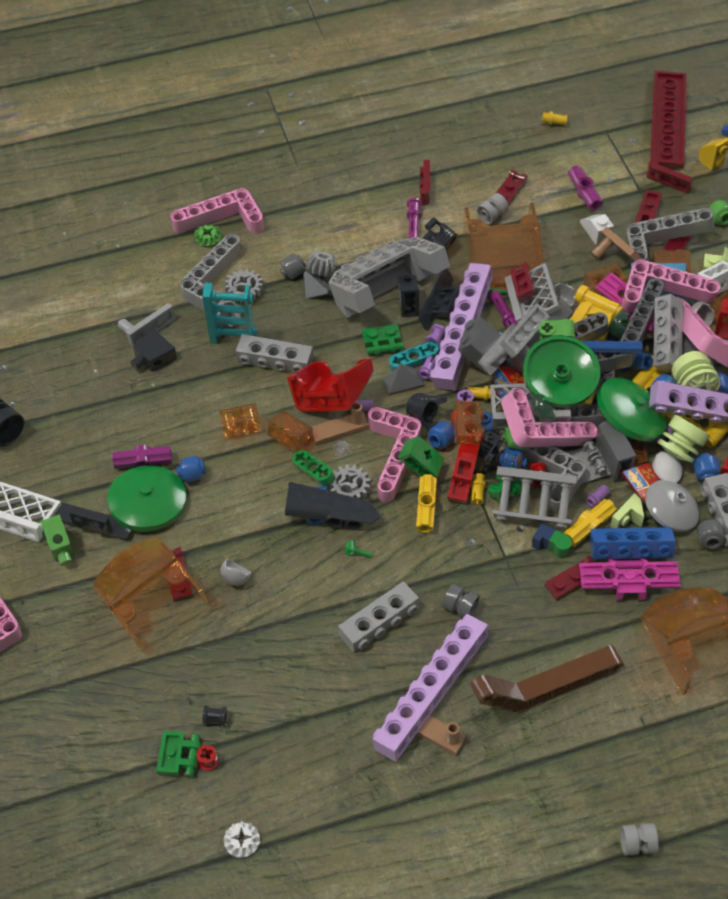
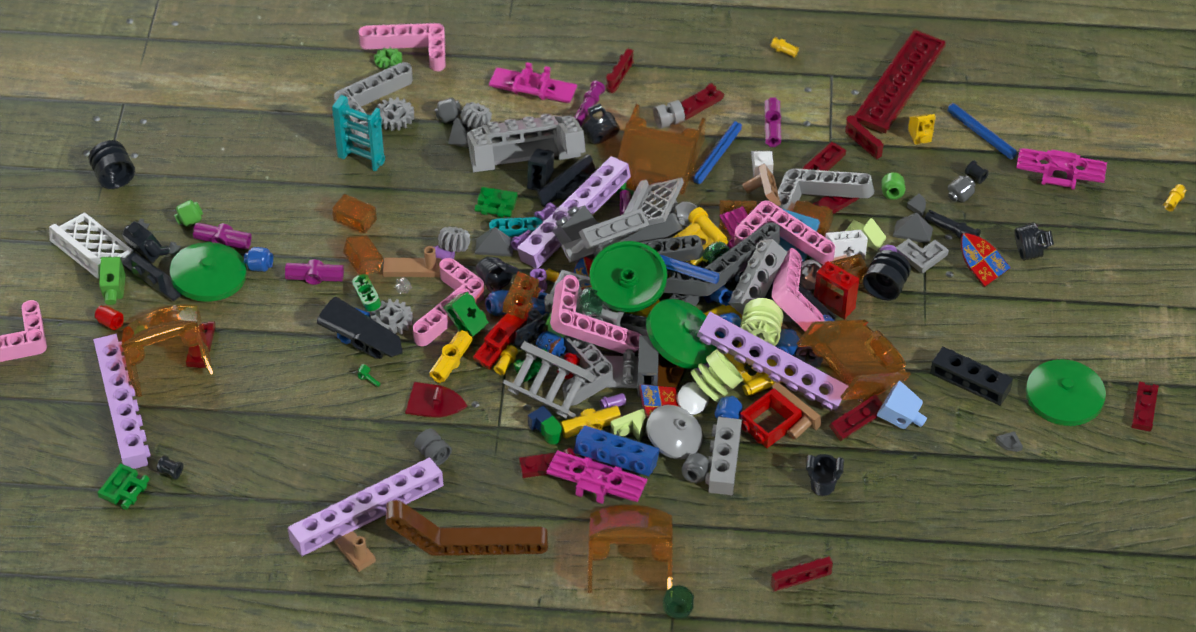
camera: 20 degrees right, 5 degrees down
light grey piece [118,303,176,347] -> none
black torso [130,328,177,371] -> none
red bush [197,745,218,772] -> none
clear orange brick [218,403,261,439] -> none
light grey hair [220,559,251,586] -> none
white gear [224,821,260,858] -> none
light grey brick [236,334,313,372] -> none
red windscreen [287,358,374,412] -> none
light grey brick [338,581,419,653] -> none
dark red plate [510,262,536,302] -> none
bright green piece [539,319,575,340] -> none
none -> lavender brick [93,334,150,469]
none -> red brick [94,305,124,330]
none -> black torso [122,218,181,264]
none -> bright green head [174,200,203,227]
none -> magenta piece [285,259,344,285]
none -> clear orange brick [332,194,377,234]
none -> dark red shield [405,382,467,418]
none -> light grey gear [438,226,470,252]
none -> dark pink piece [489,62,577,103]
none -> blue axle [692,121,742,184]

